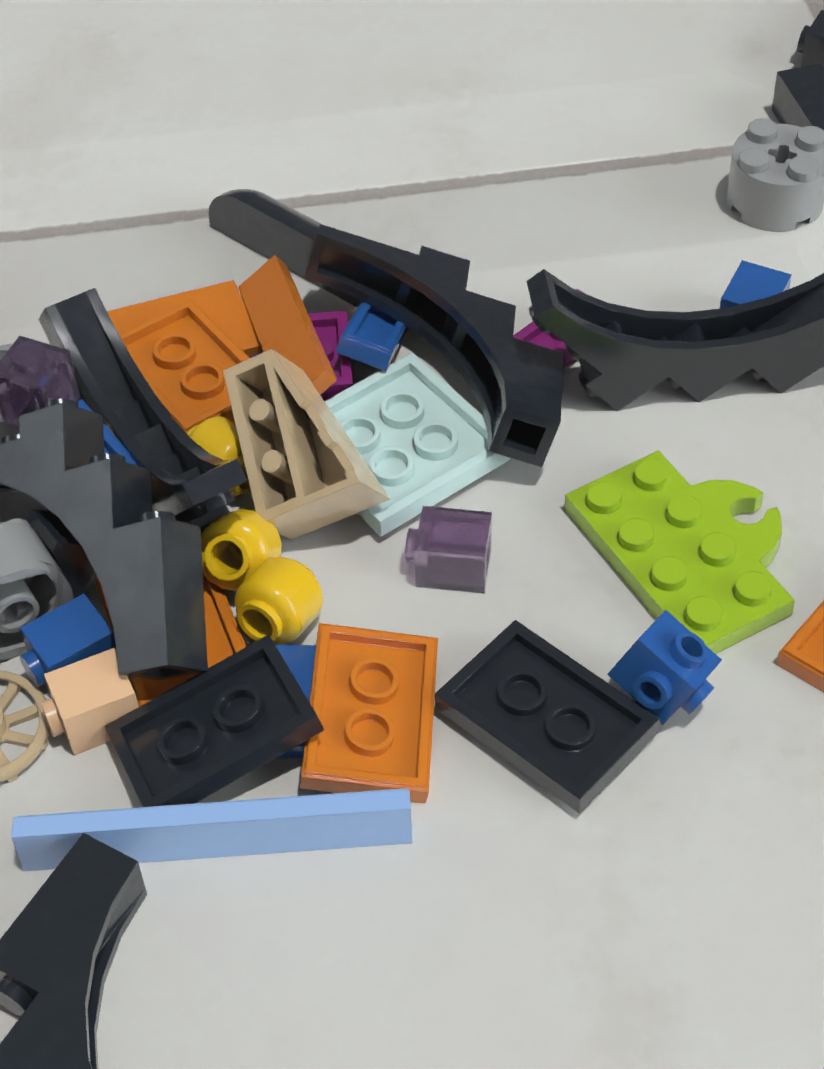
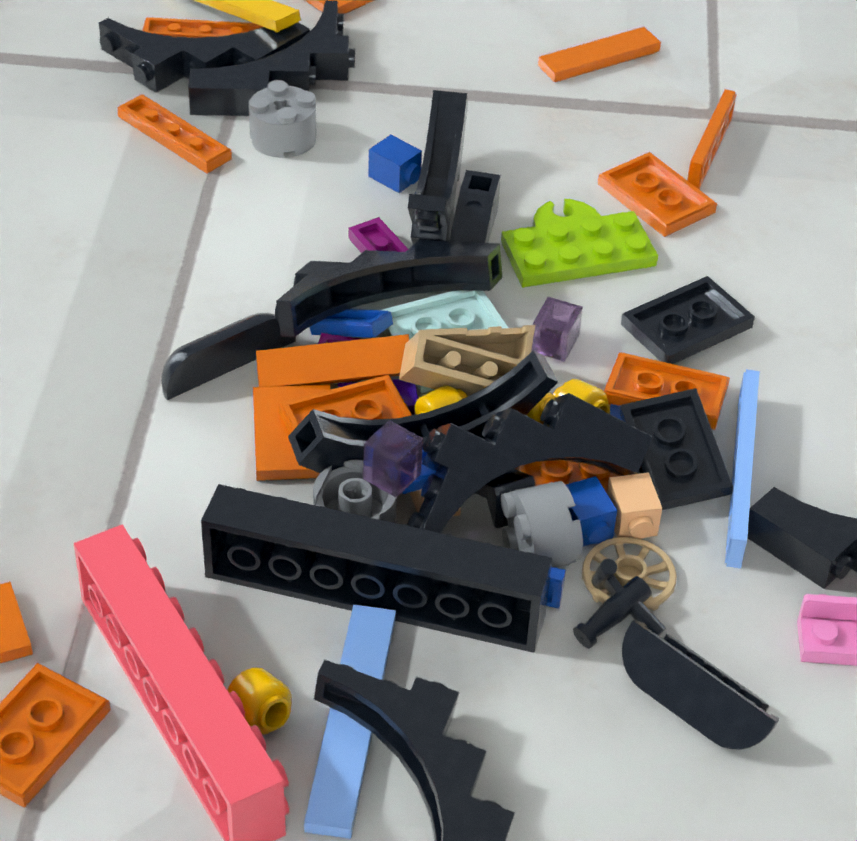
camera: 80 degrees left, 5 degrees down
blue brick [607,610,722,725] -> none
none -> orange tile [117,94,232,173]
none -> black slope [449,170,501,243]

